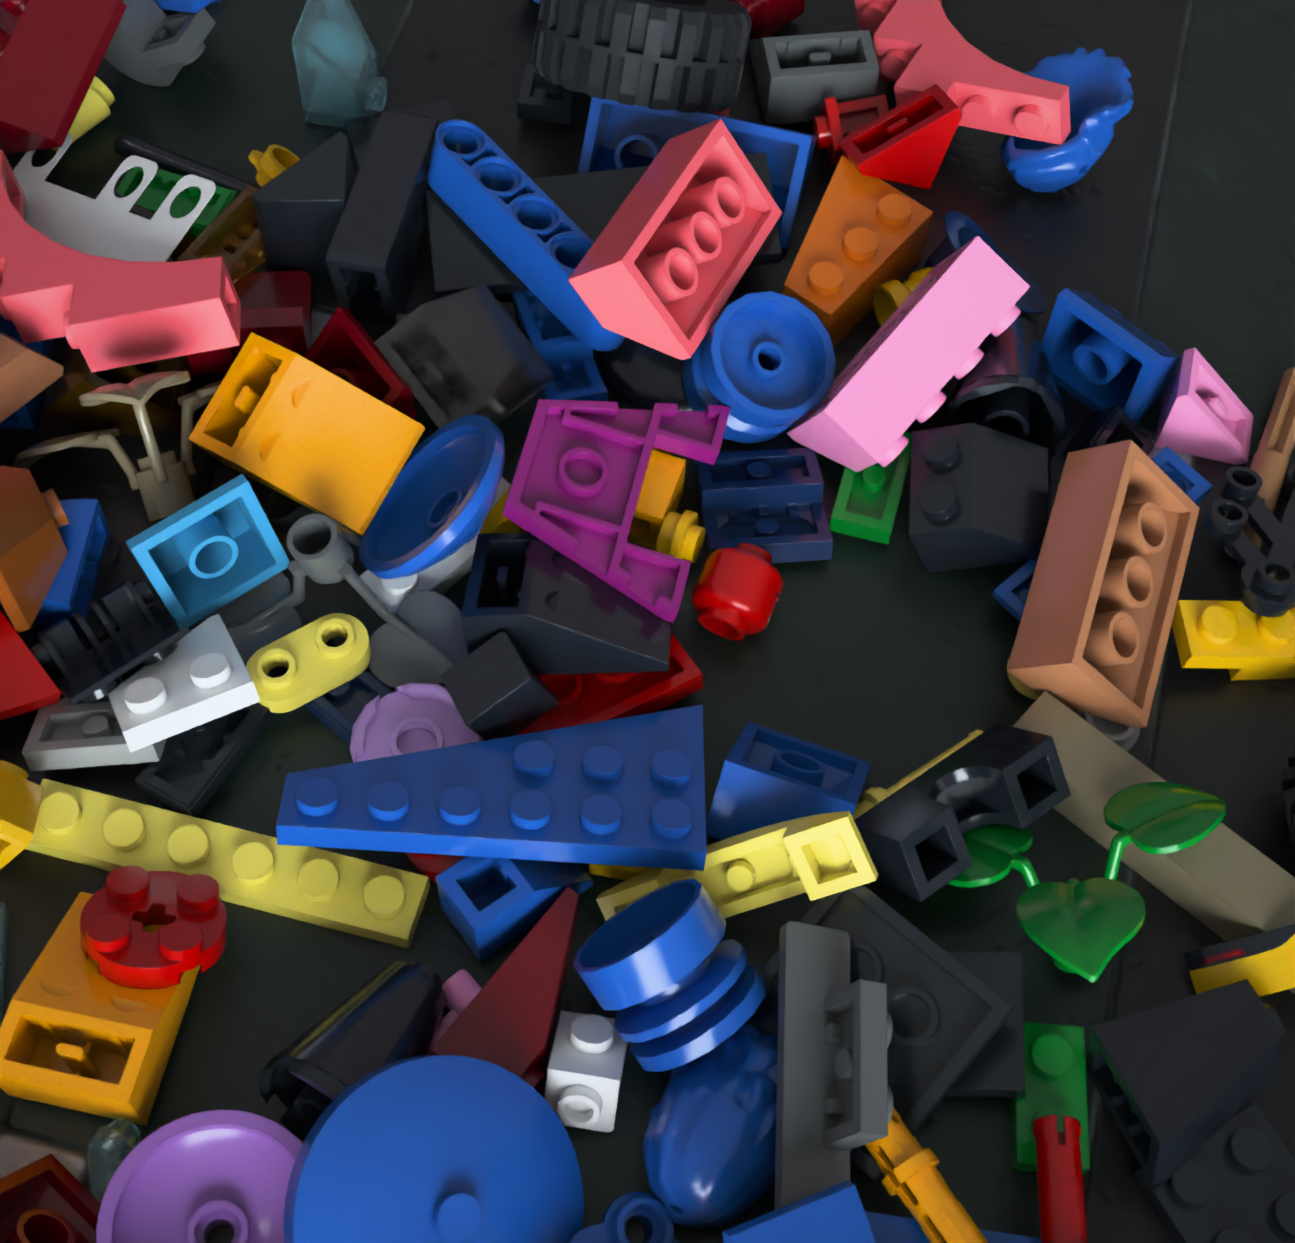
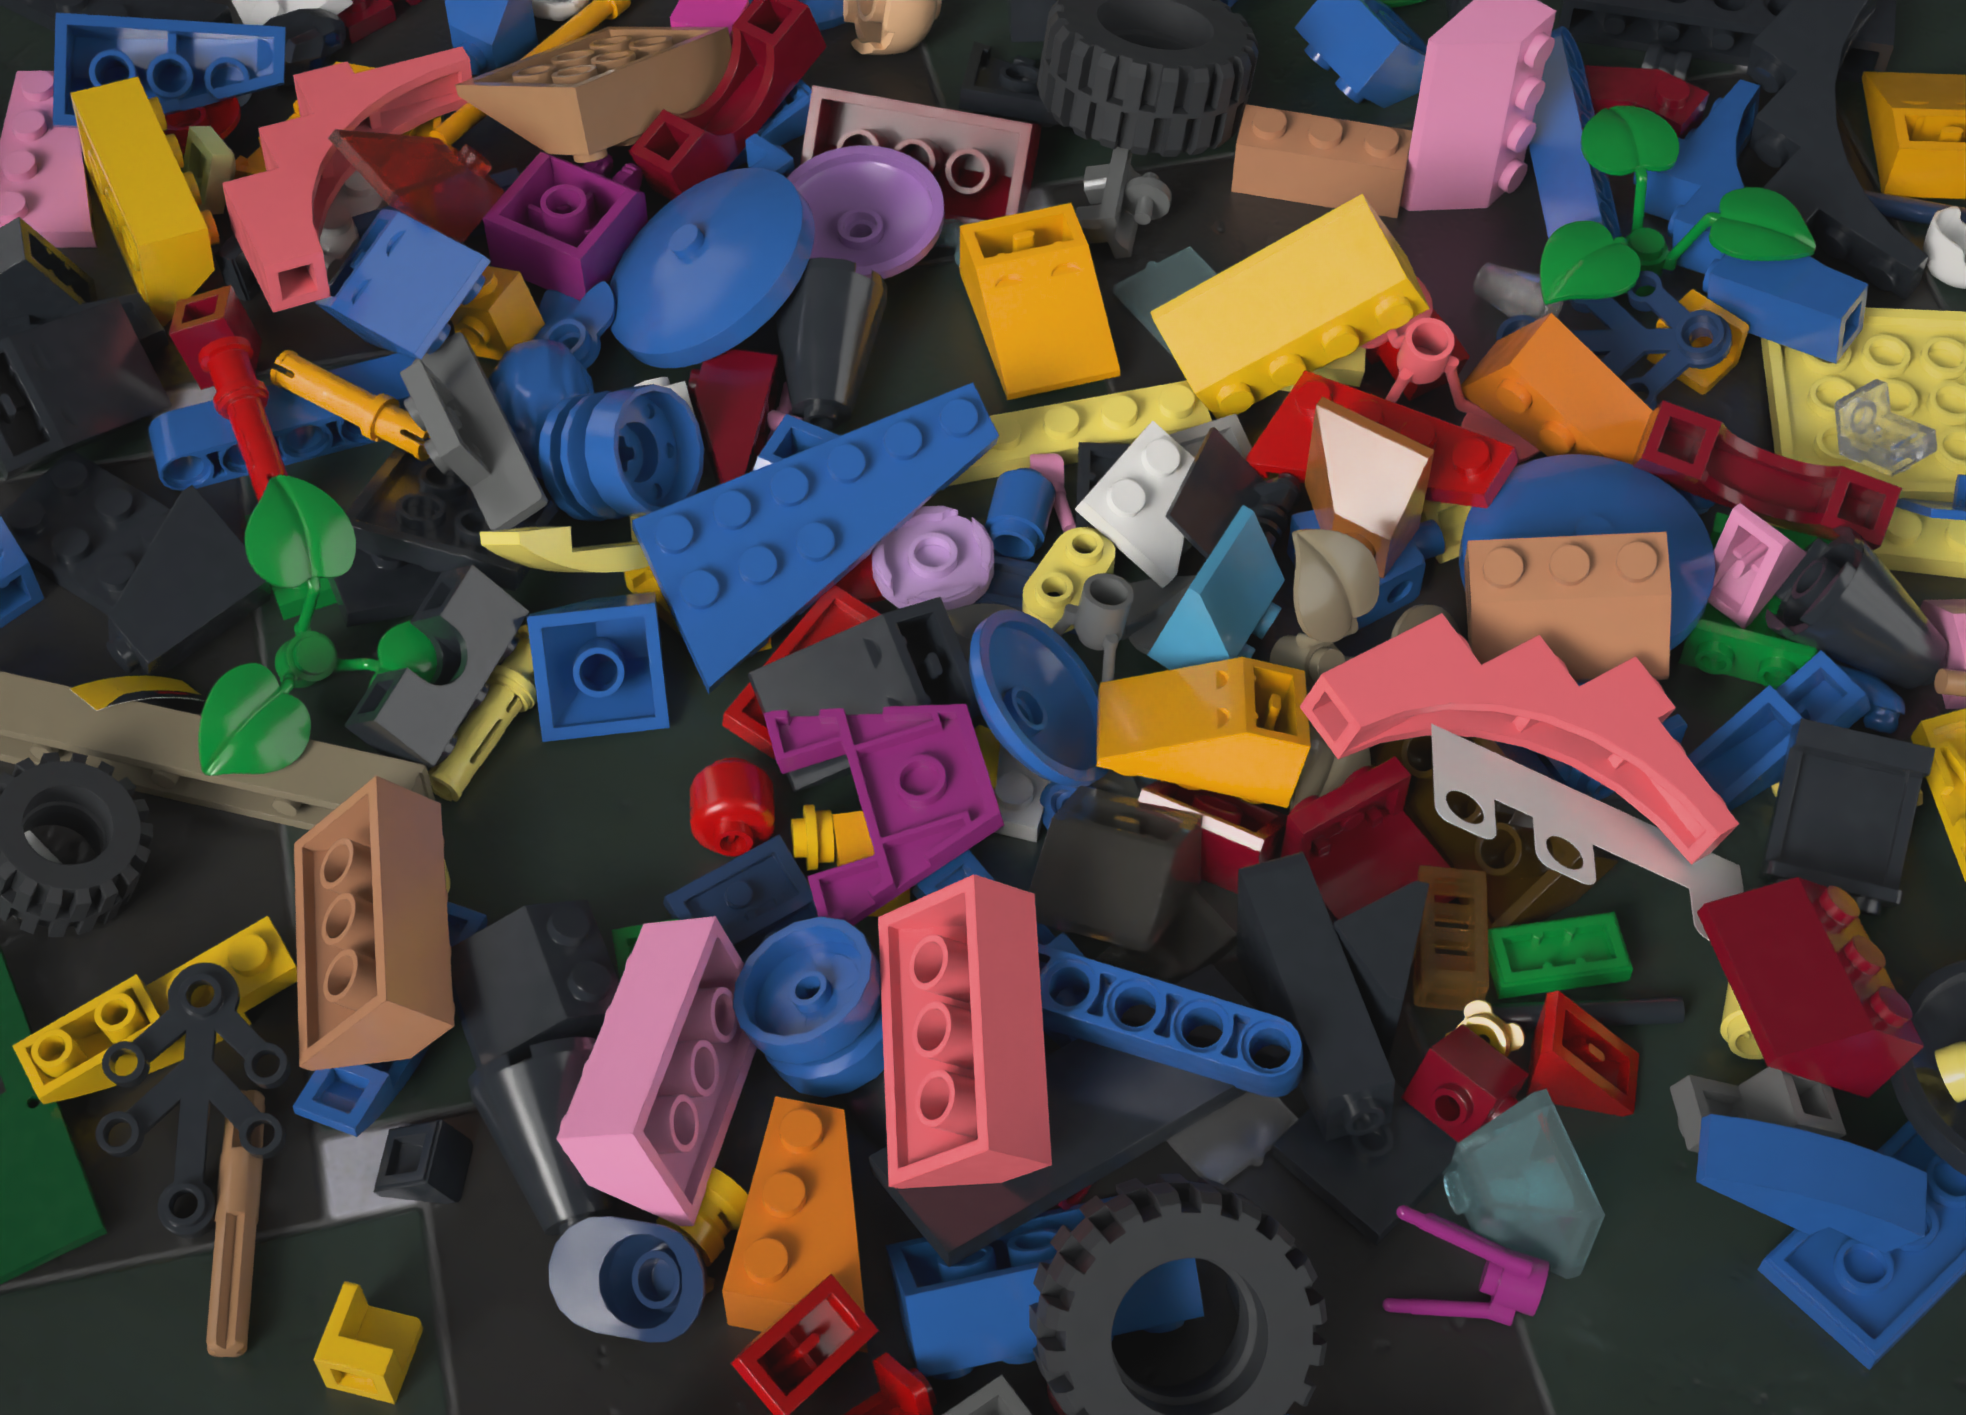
camera: 155 degrees right, 5 degrees down
red plate [80,866,227,989] -> none
black panel [440,632,559,740] -> none
blue slope [1042,288,1181,424] -> none
bright pink slope [1154,347,1254,465] -> none
none -> yellow panel [314,1281,423,1404]
none -> blue brick [984,468,1056,561]
none -> bright pink hand [1029,453,1076,532]
none -> magenta plant [1382,1205,1549,1326]
none -> dark red brick [1401,1024,1529,1149]
none -> red slope [1526,990,1639,1117]

